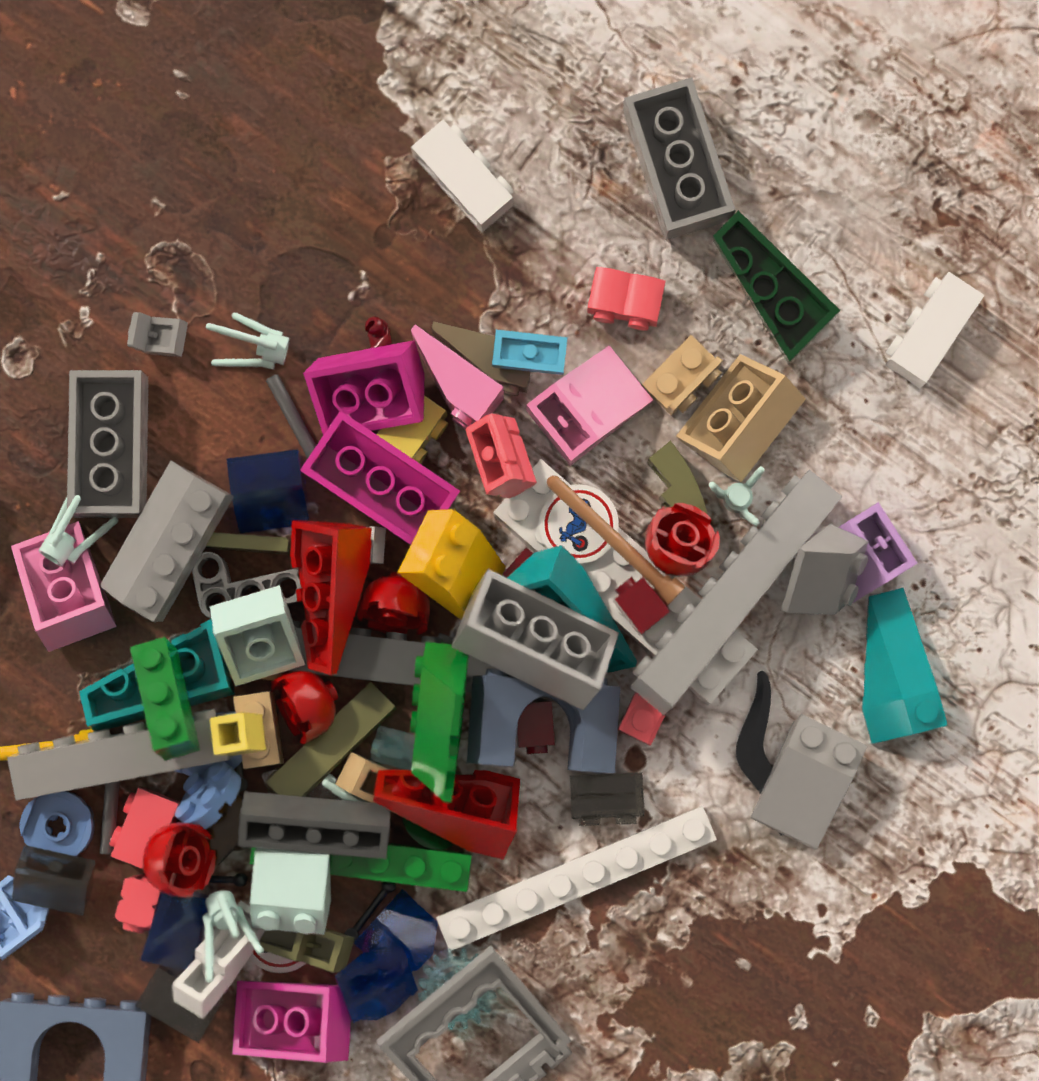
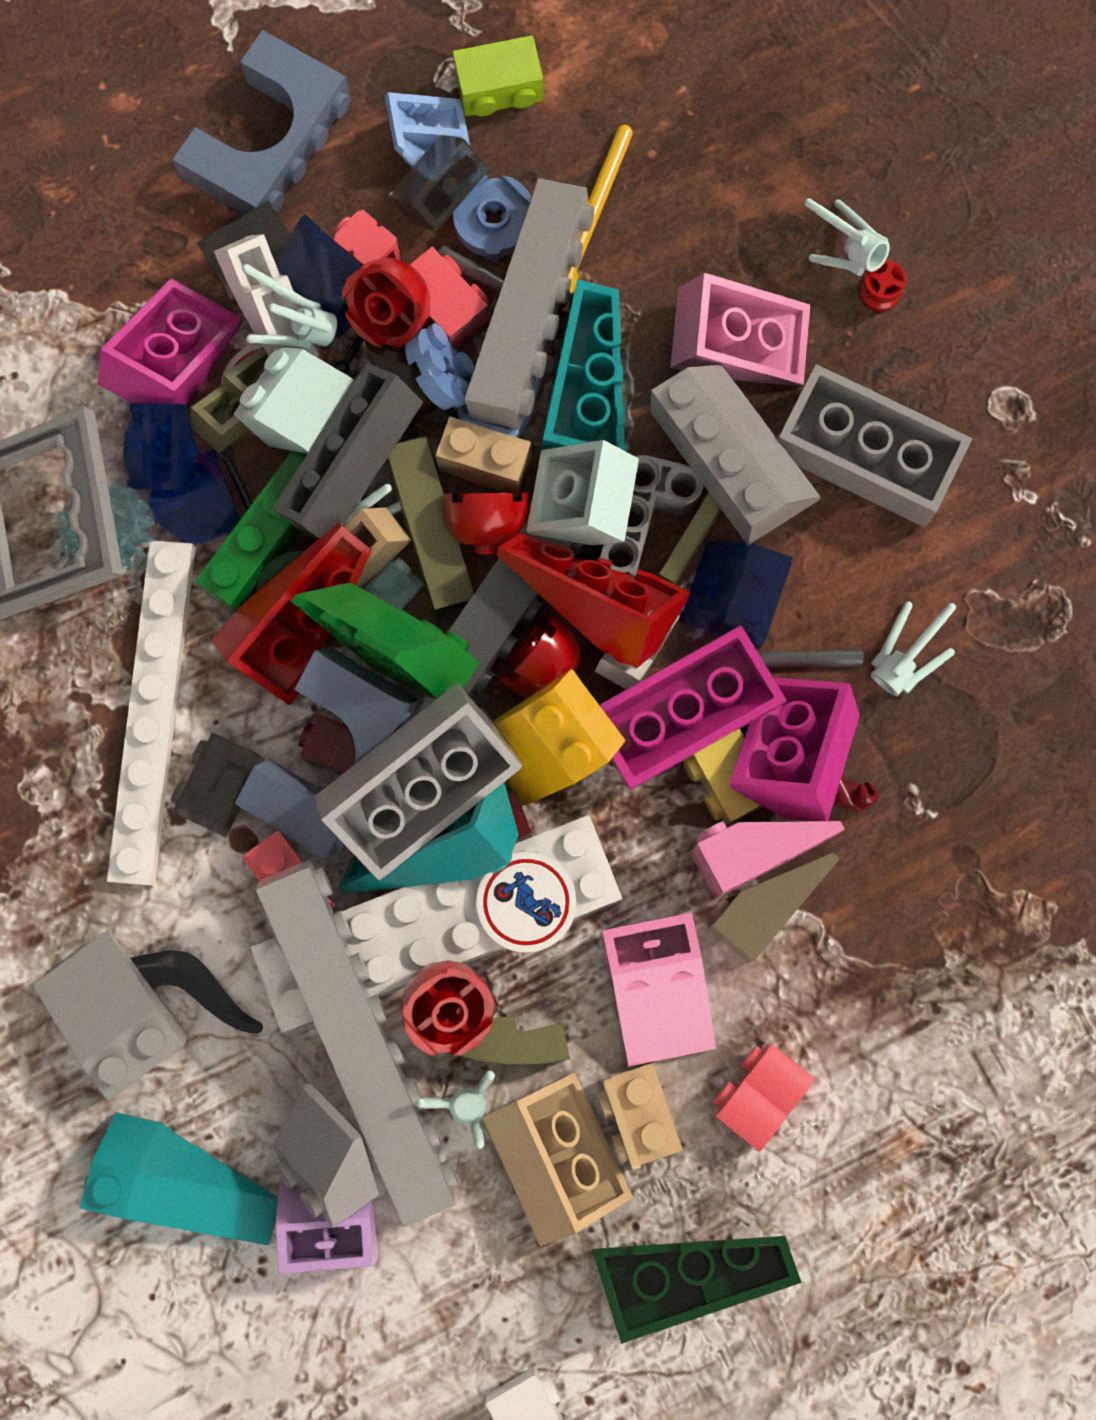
camera: 115 degrees right, 5 degrees down
light aqua plant [38,495,118,567] -> none
light grey bracket [127,312,188,357] -> none
green brick [130,637,201,761] -> none
light yellow brick [210,712,266,756] -> none
white brick [411,120,514,233] -> none
coral brick [466,413,537,498] -> none
medium azure plate [492,329,568,375] -> none
medium nougat piece [547,475,686,606] -> none
dark red brick [613,577,671,636] -> none
light grey brick [623,77,735,241] -> none

